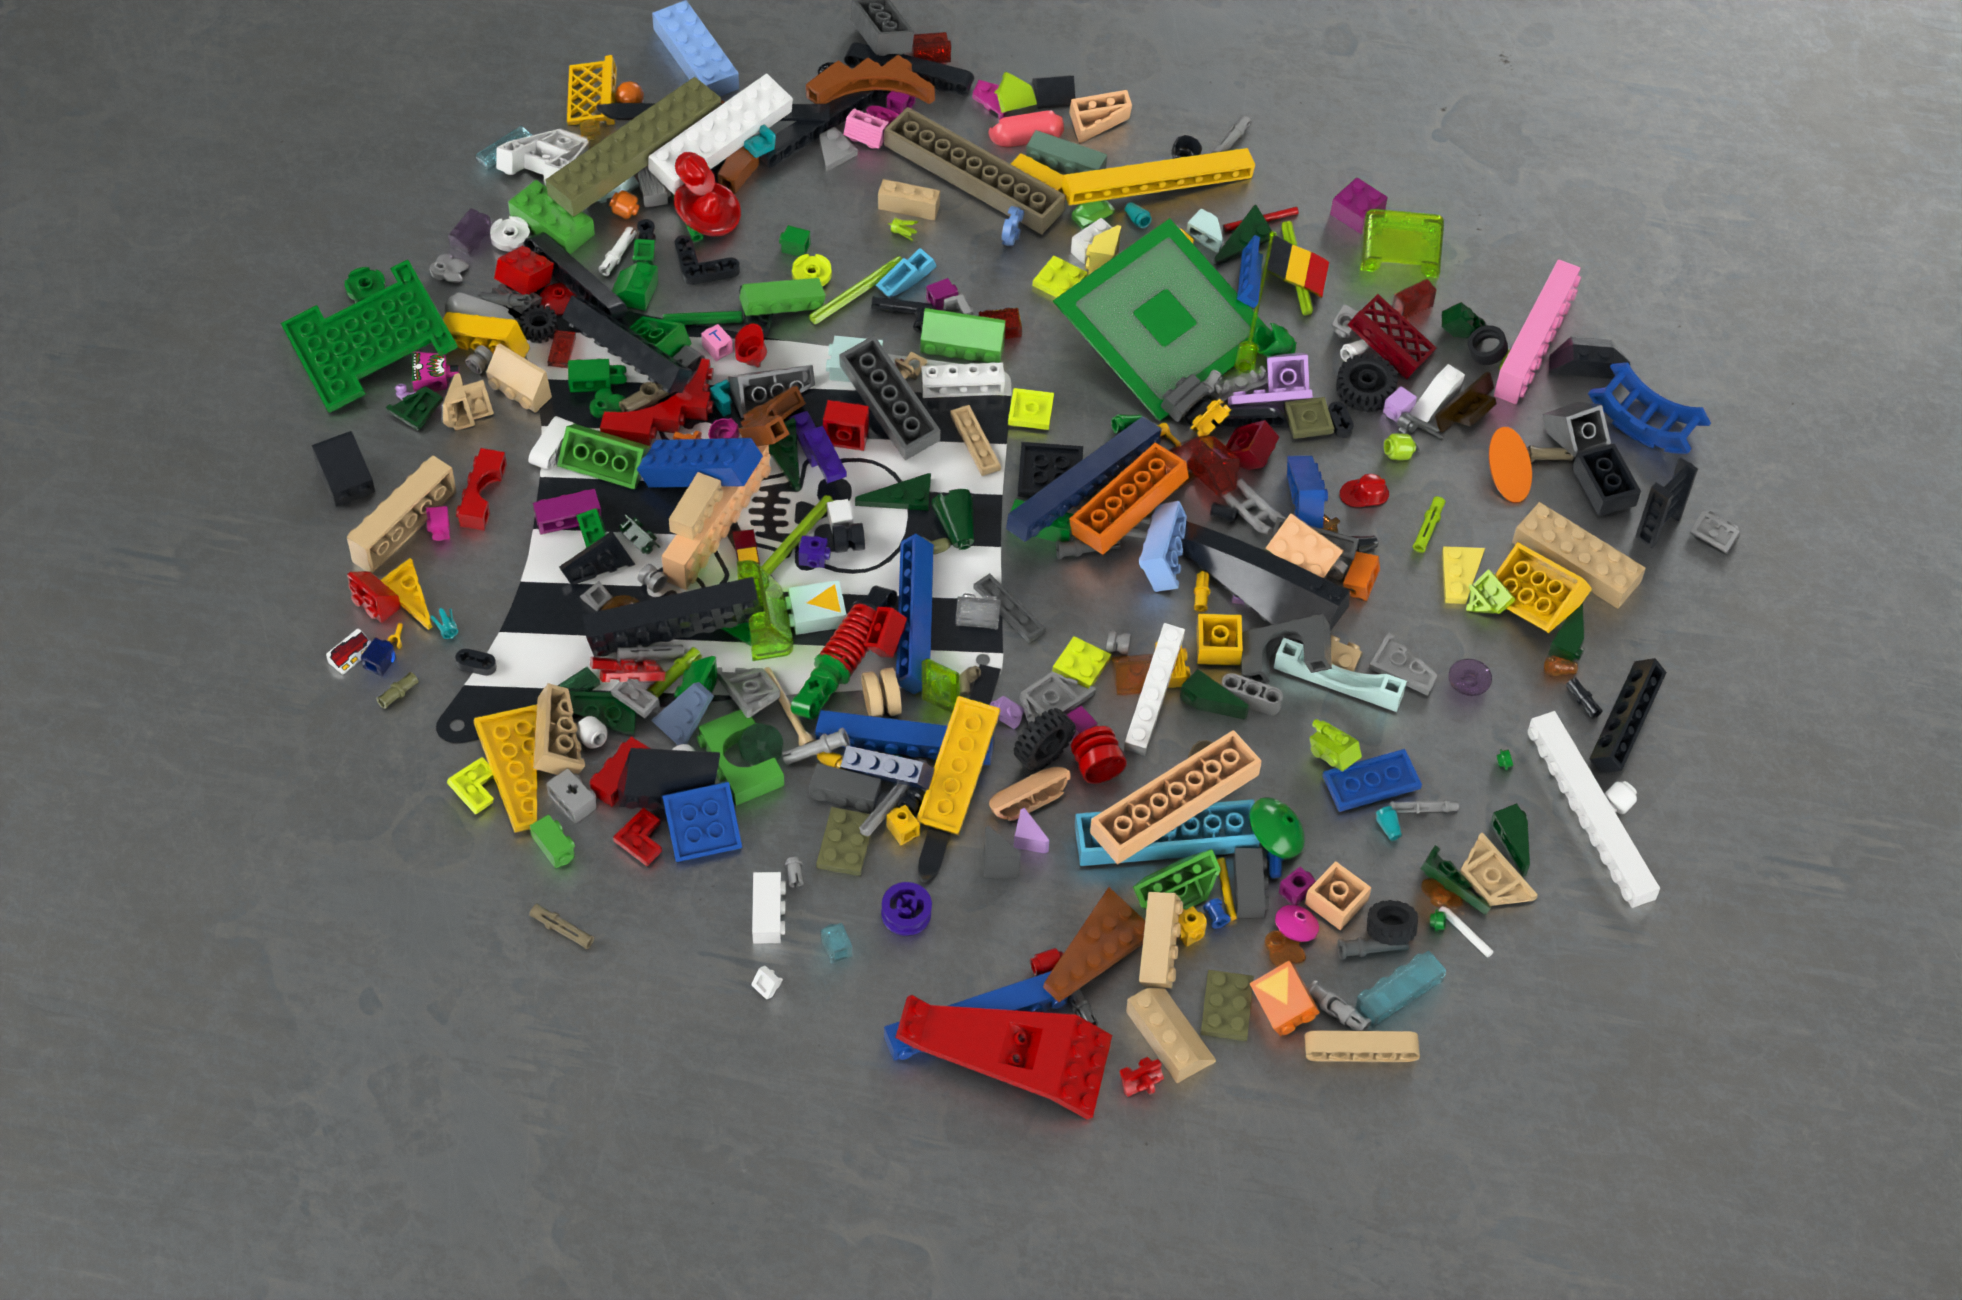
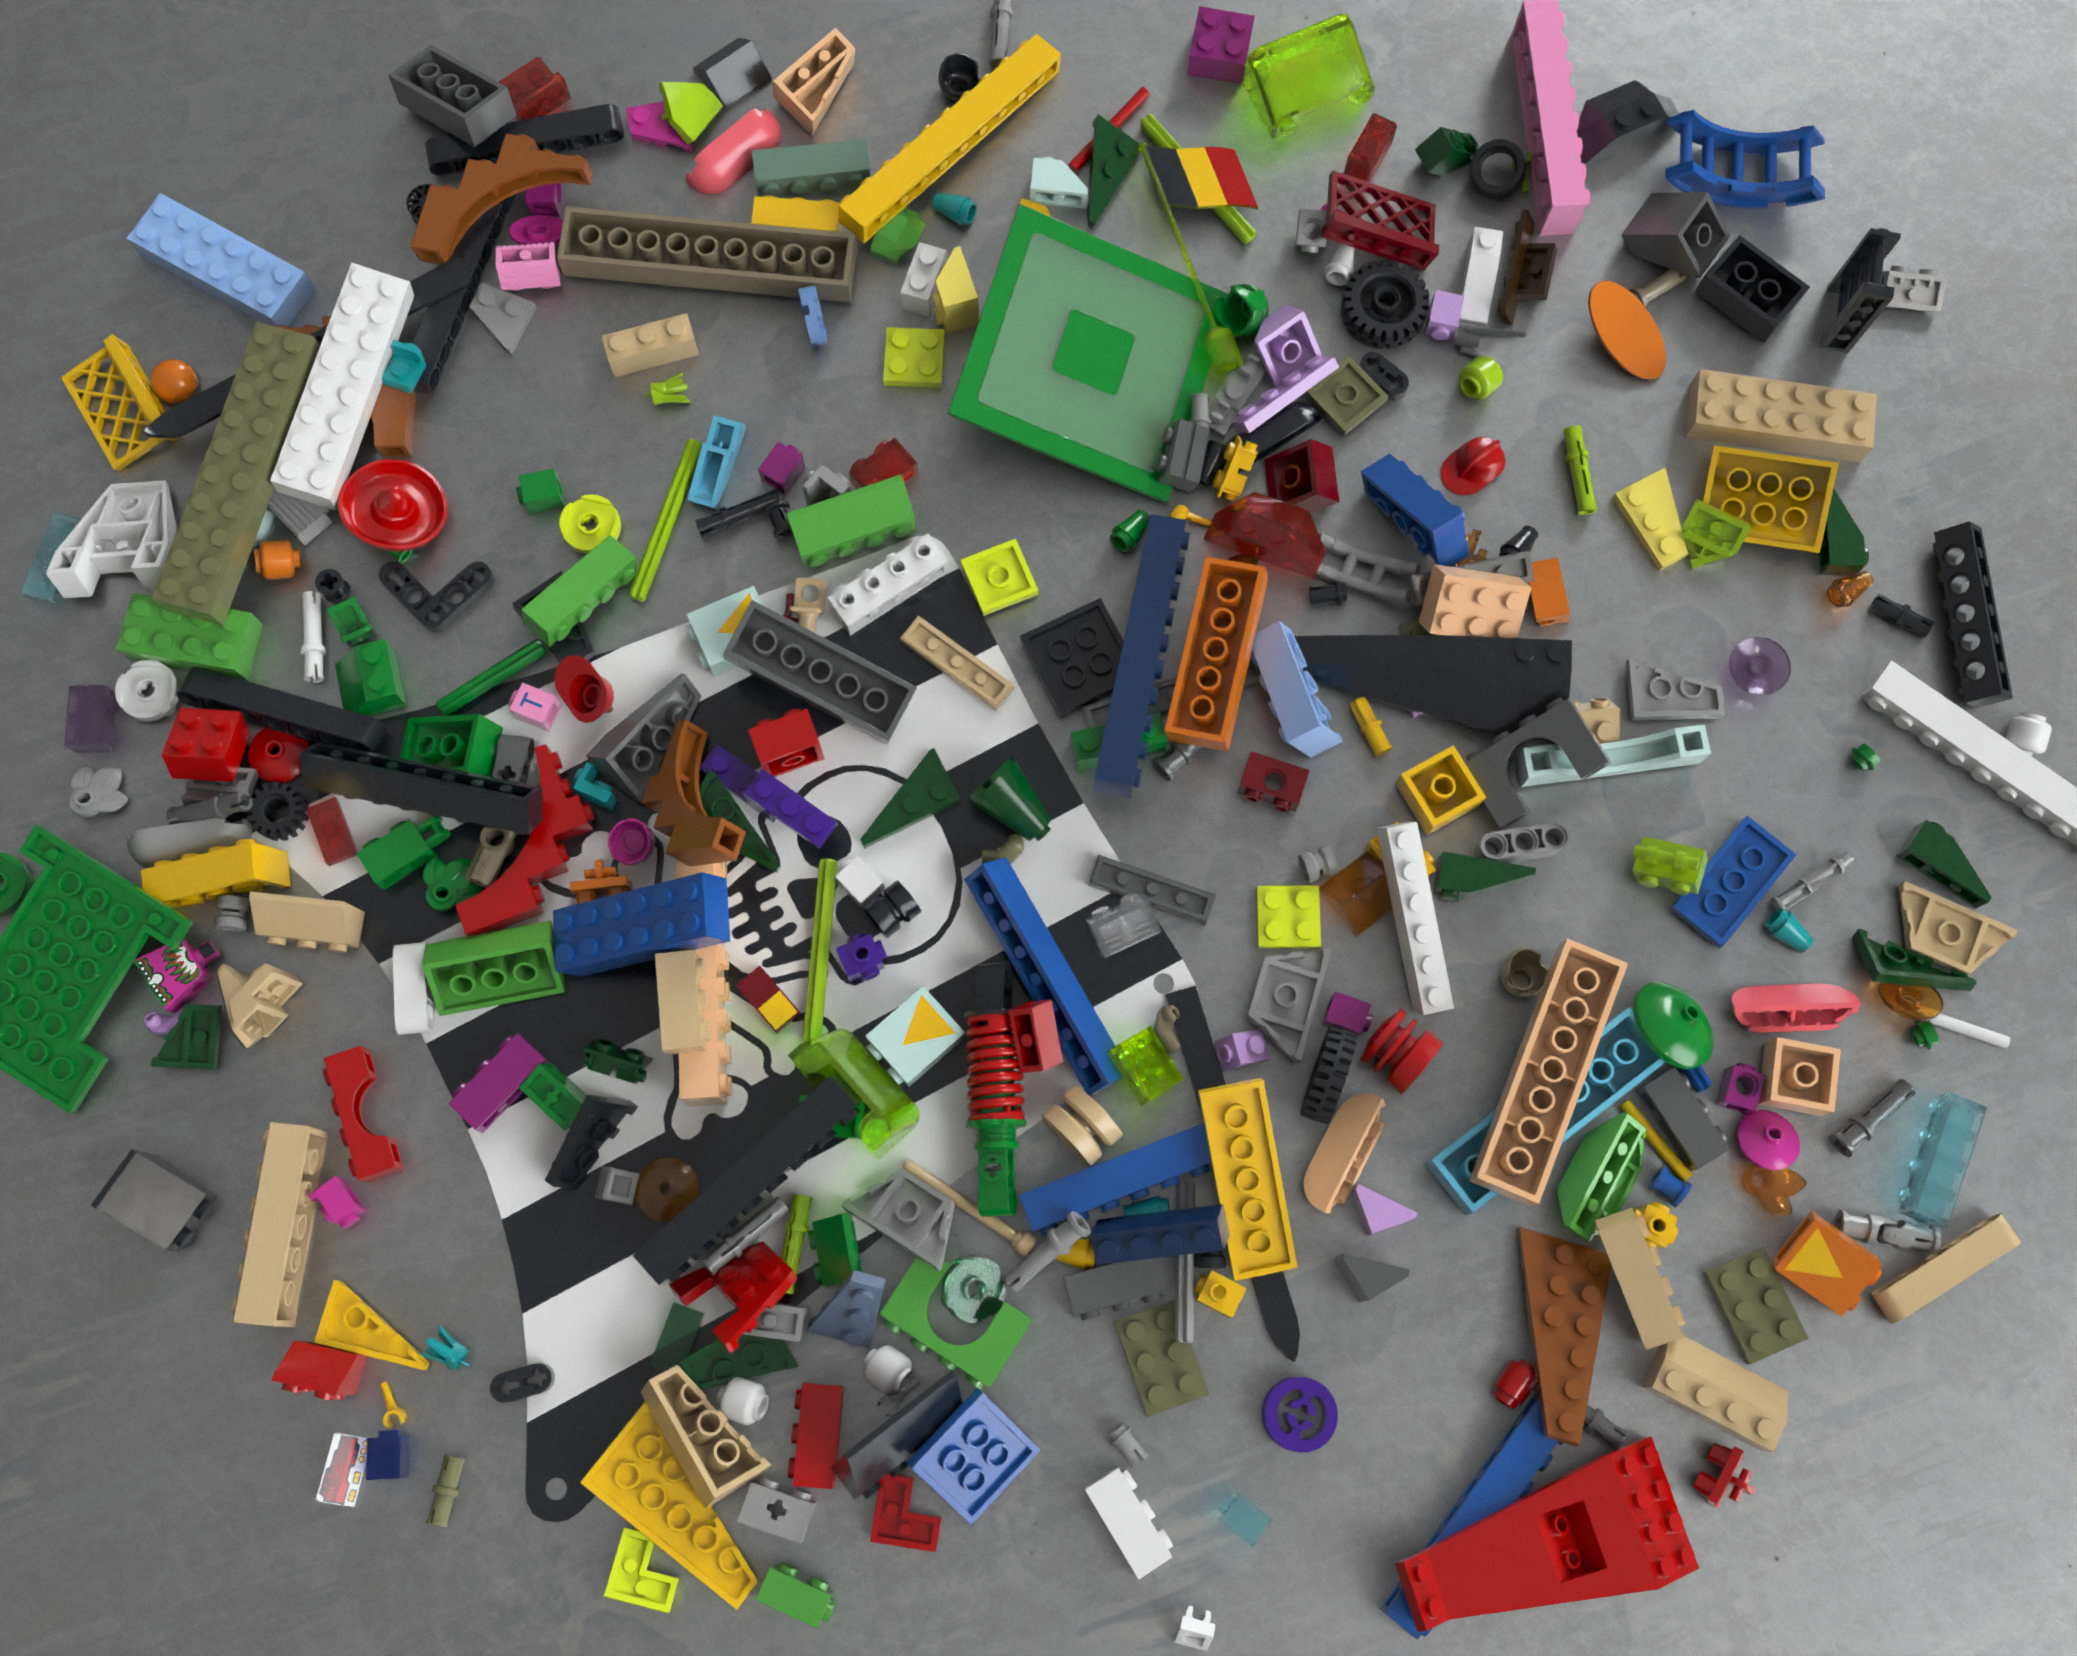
camera: 30 degrees left, 20 degrees up
clear yellow plate [580,119,601,141] -> none
light grey wheel [637,564,668,593] -> none
red piece [675,152,715,196] -> none
blue fence [1237,235,1263,308] -> none
black tyre [1367,900,1418,946] -> none
none -> dark red brick [1237,751,1310,812]
none -> coral brick [1731,983,1861,1033]

